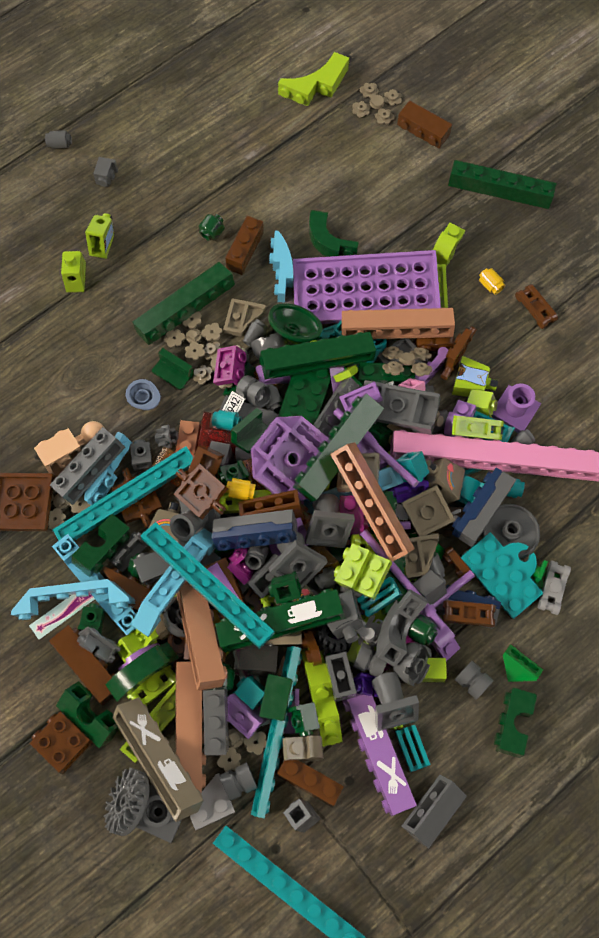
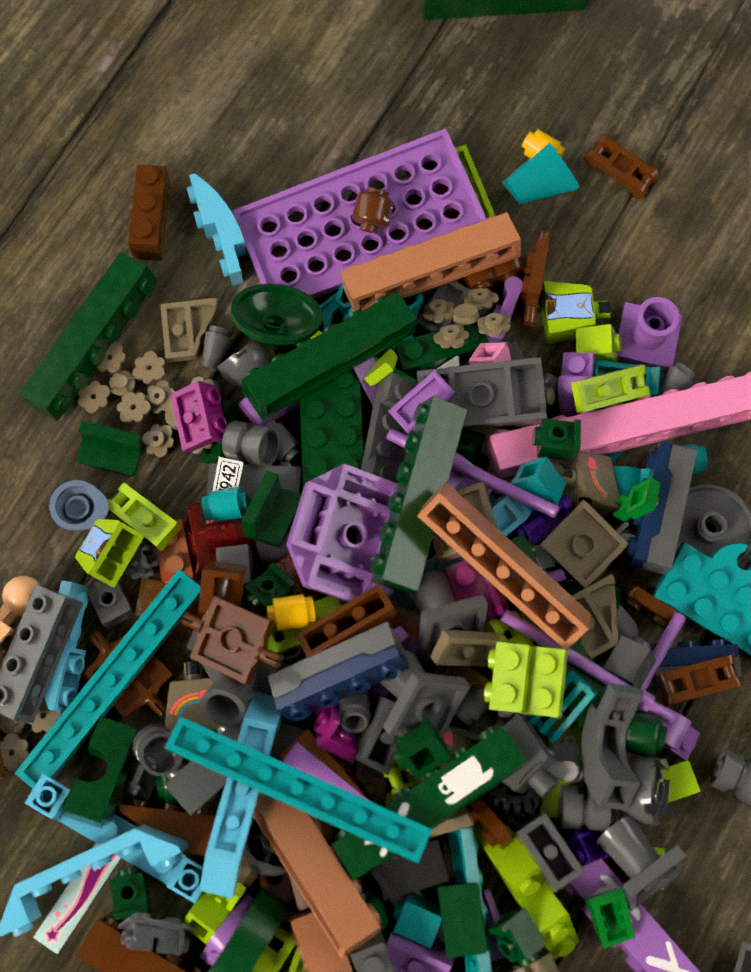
camera: 20 degrees left, 5 degrees up
dark green head [199,214,225,241] -> none
dark green arch [309,210,359,257] -> none
teal tile [395,724,430,773] -> none
lime brick [433,223,465,267] -> none
none -> lime torso [75,519,145,588]
none -> lime plate [107,482,182,551]
none -> dark grey wheel [133,724,183,776]
none -> reddish brown head [352,187,394,234]
none -> dark tan plate [430,630,501,667]
none -> teal slope [502,143,580,204]
none -> dark green brick [532,419,581,461]
none -> green slope [583,888,635,949]
none -> green plate [613,477,661,522]

